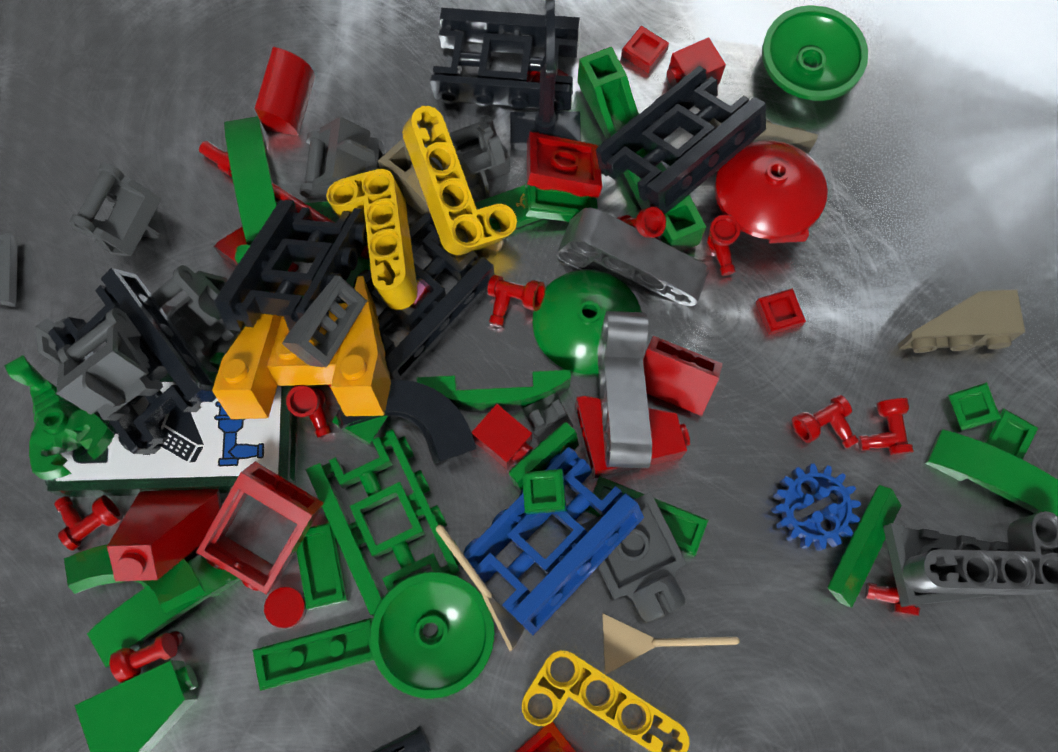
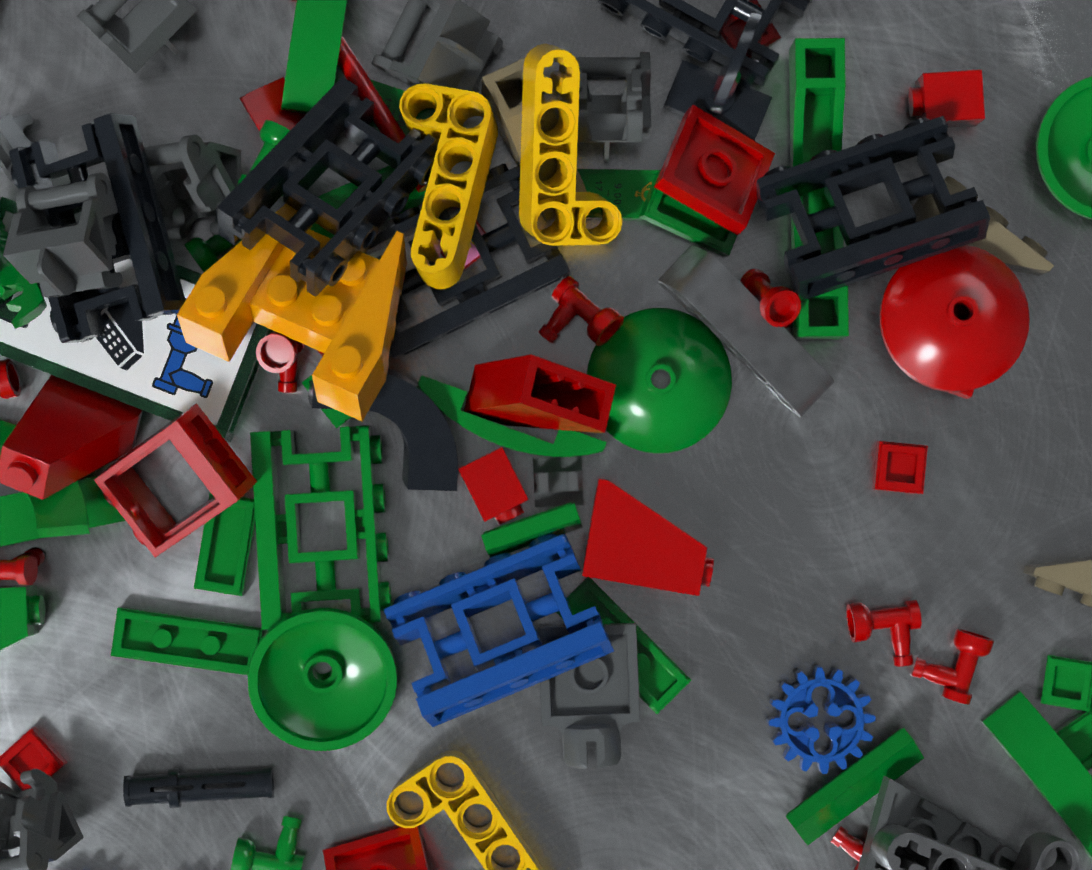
camera: 25 degrees right, 15 degrees up
red tile [264,587,307,629] -> none
dark grey slope [282,276,367,368] -> none
tan piece [436,525,525,651] -> none
green tile [522,469,567,515] -> none
flat silver beam [598,311,652,468] -> none
tan piece [602,613,740,675] -> none
red tile [621,25,669,74] -> none
red brick [643,335,723,416] -> none
red piece [707,215,740,276] -> none
none -> red slope [464,354,616,433]

